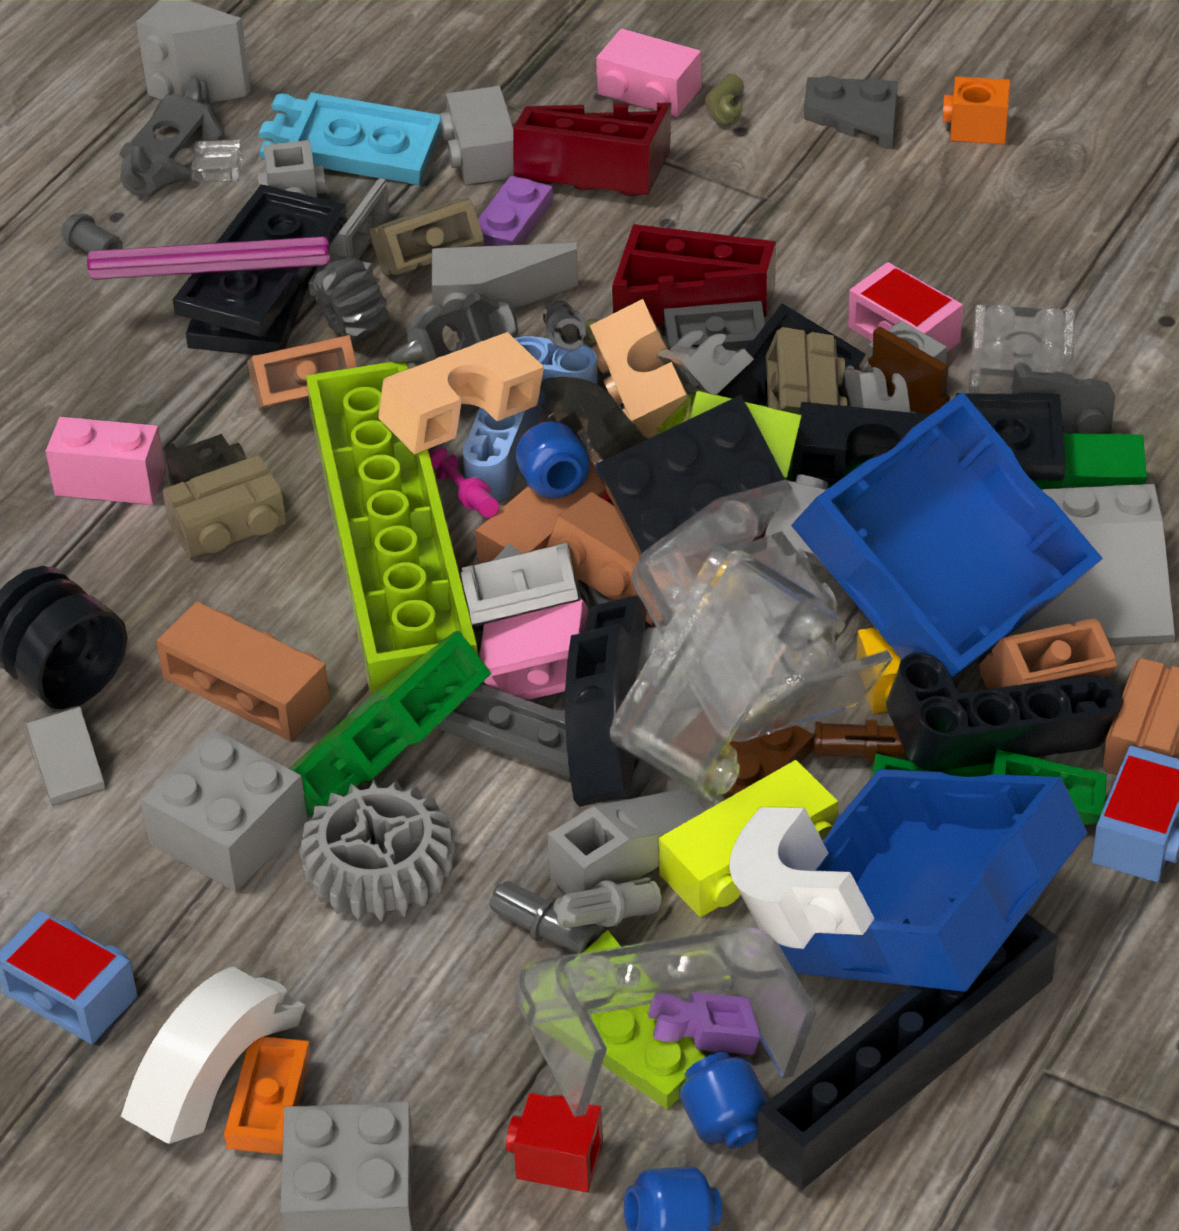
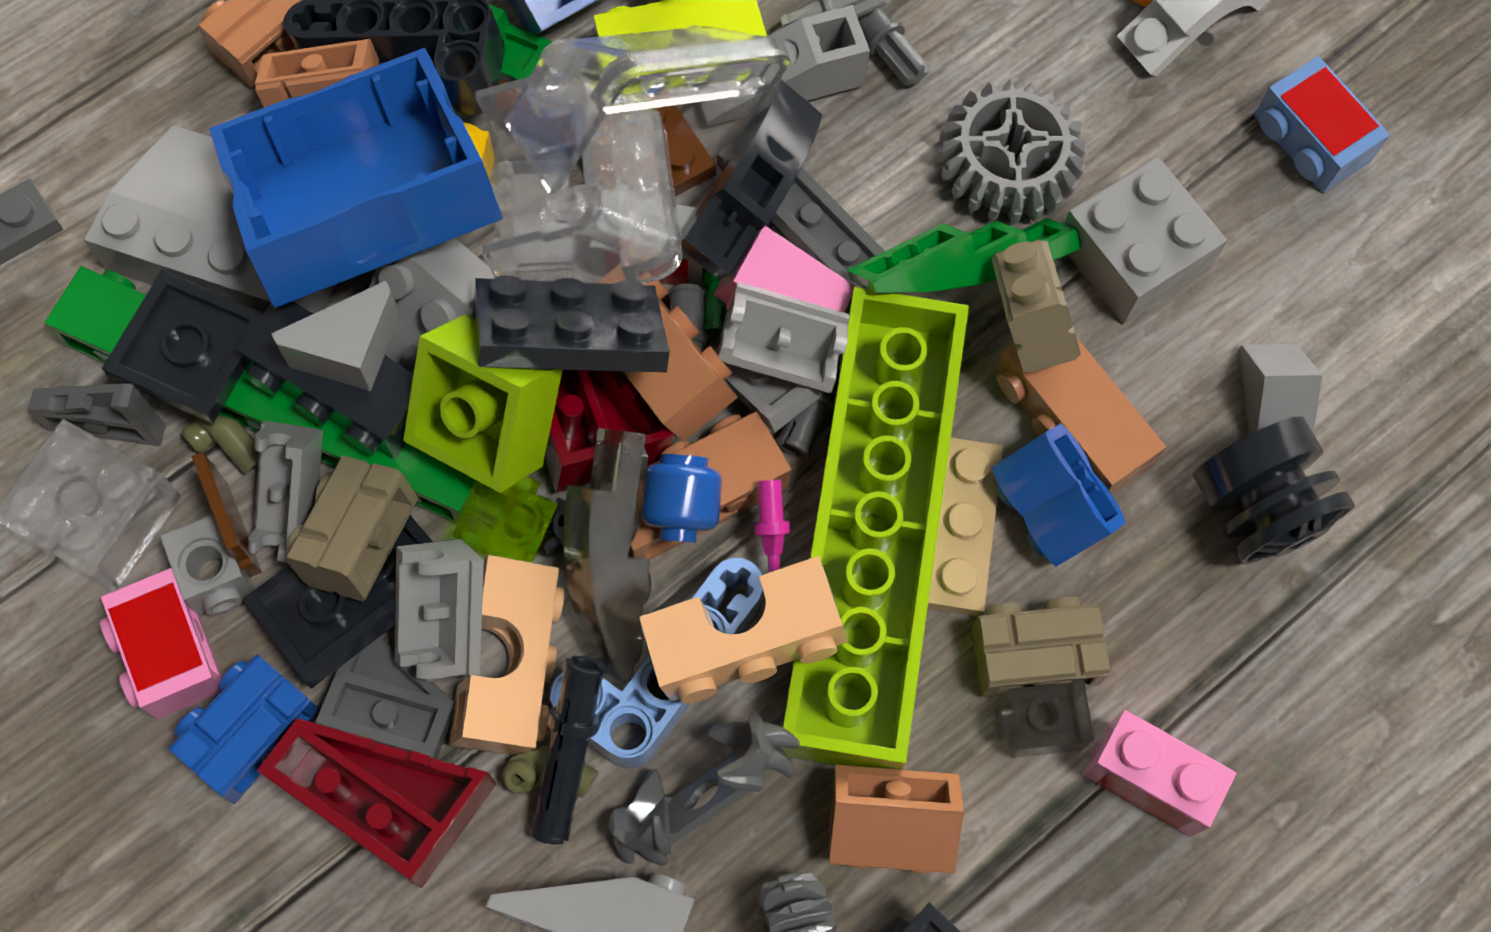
camera: 165 degrees left, 25 degrees up
none -> blue brick [168,654,320,804]
none -> light grey slope [271,281,401,391]
none -> tan plate [927,438,1003,617]
none -> dark tan brick [991,239,1081,373]
none -> blue brick [991,423,1126,567]

